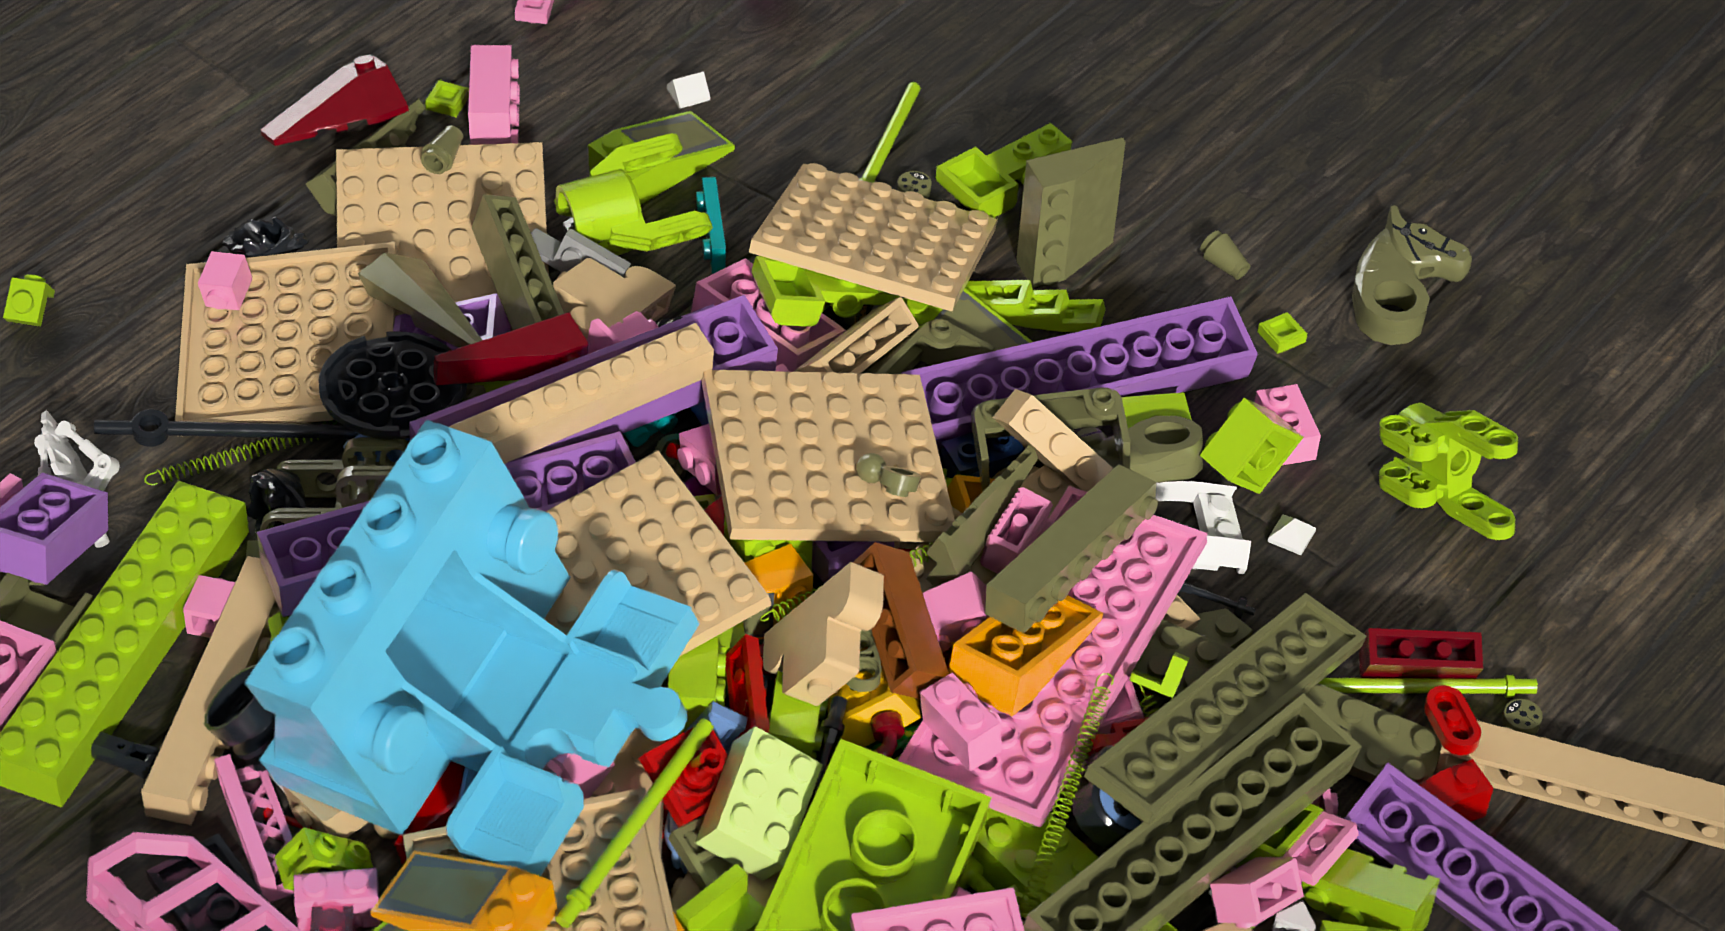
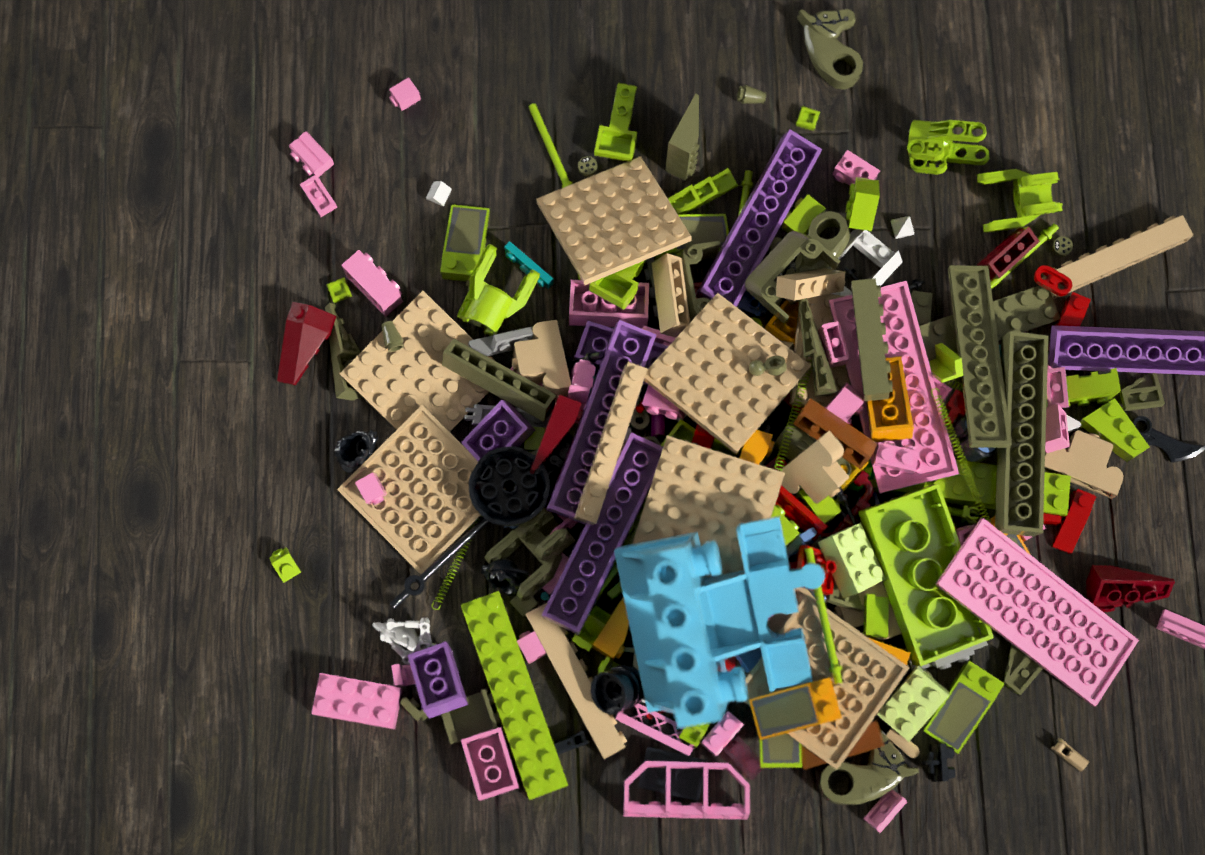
camera: 40 degrees left, 30 degrees up
olive wedge [358,253,482,348] -> none
none -> lime piece [977,169,1063,233]

